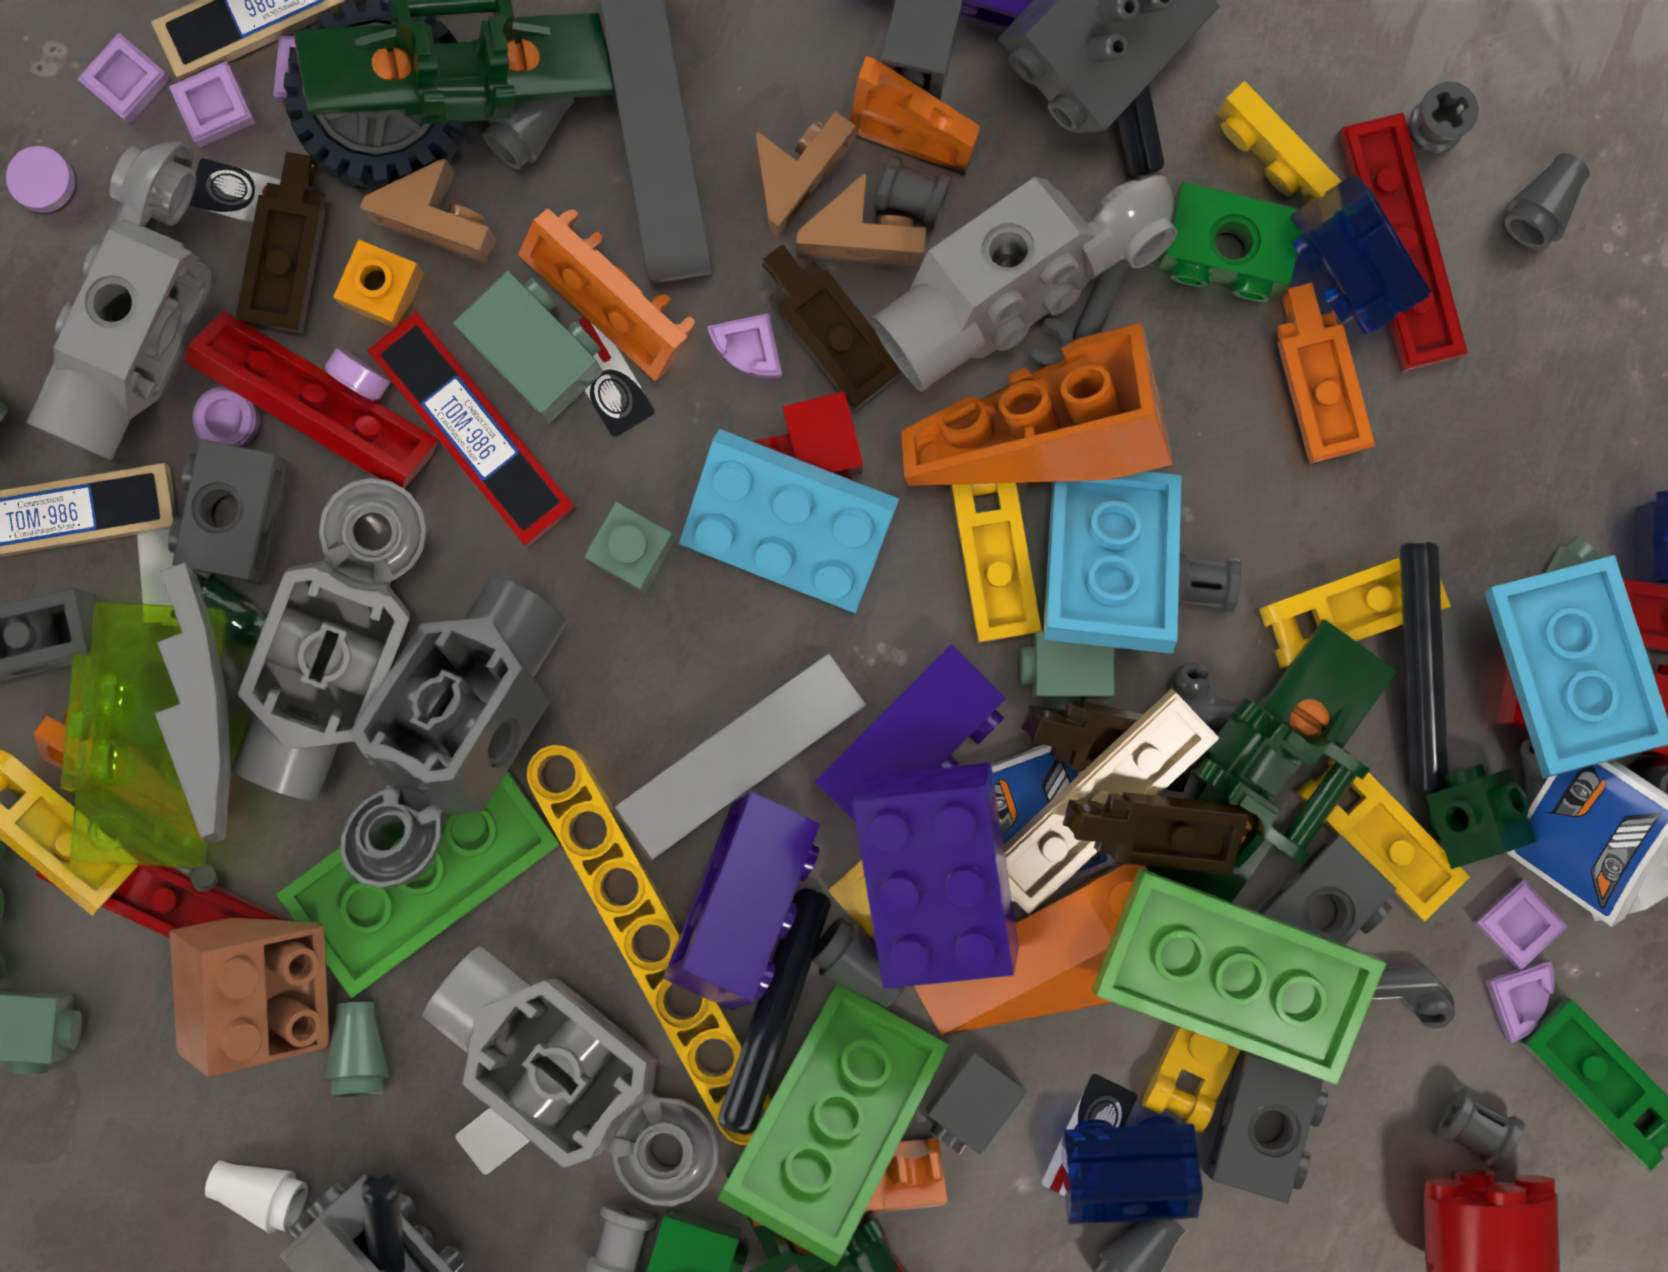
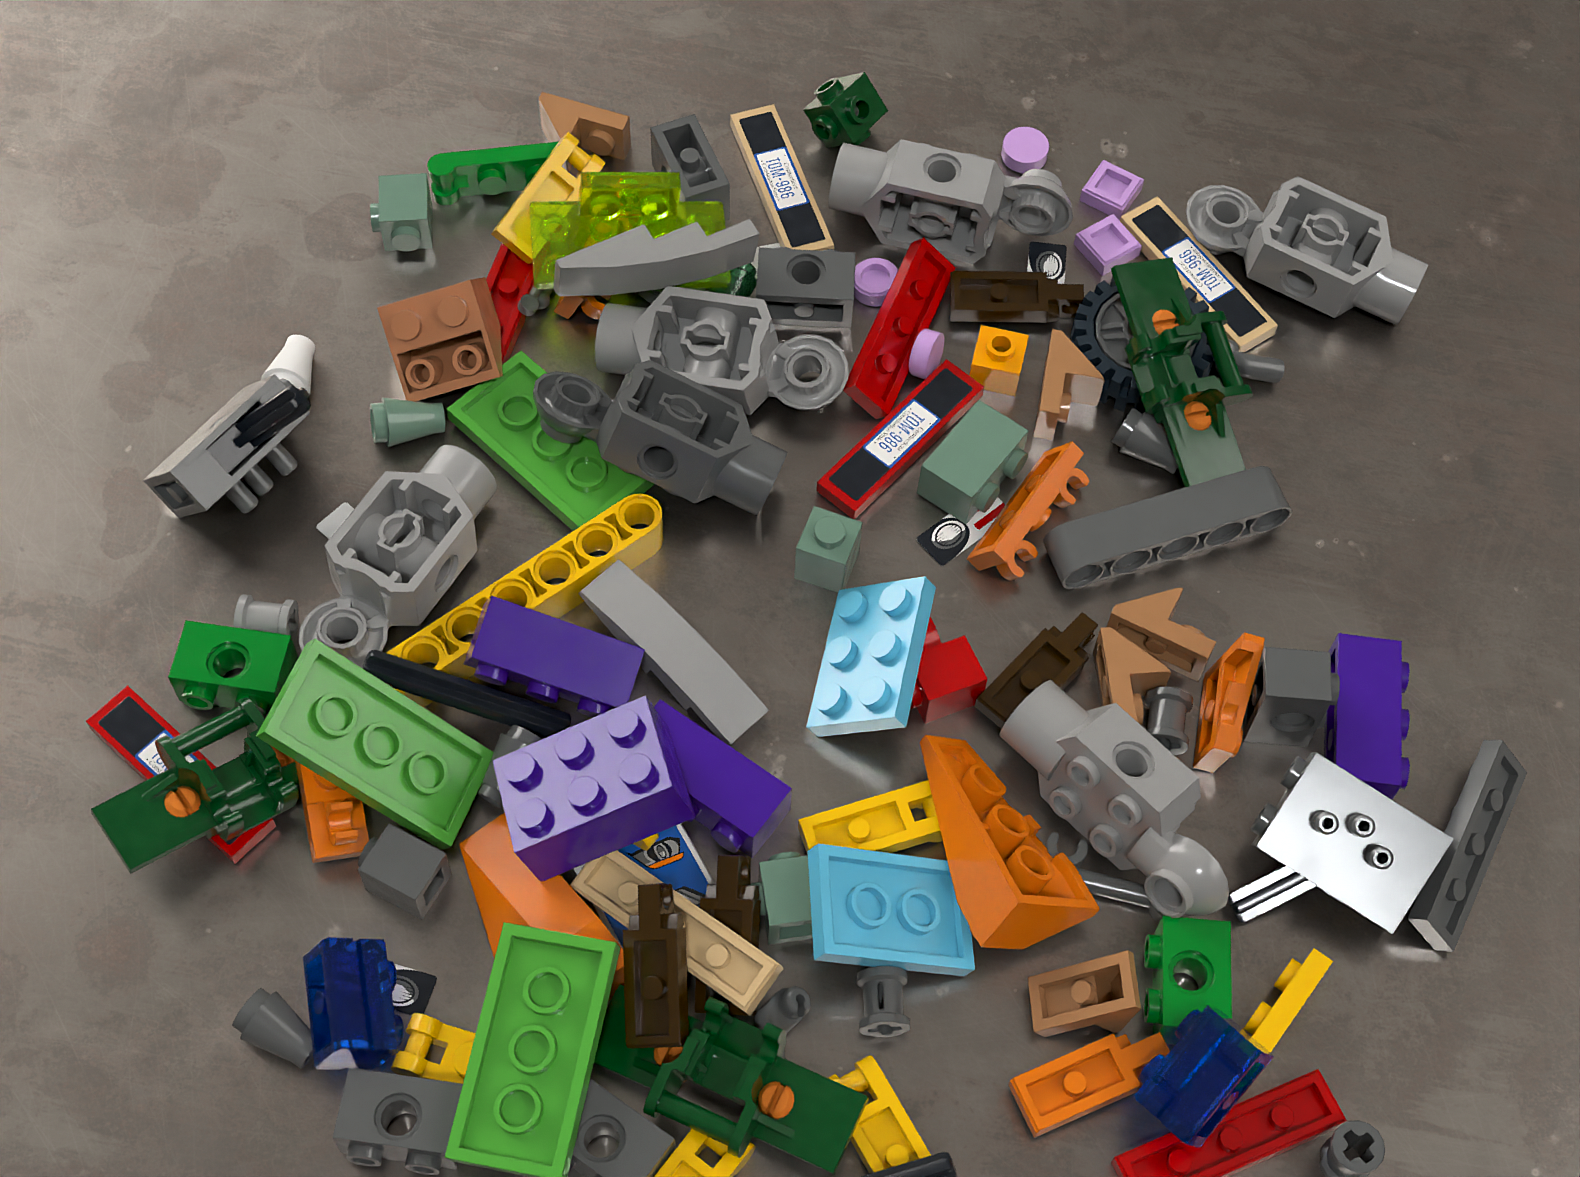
camera: 80 degrees right, 25 degrees down
lavender tile [707,313,782,379] -> none
none -> medium nougat slope [1028,950,1141,1037]

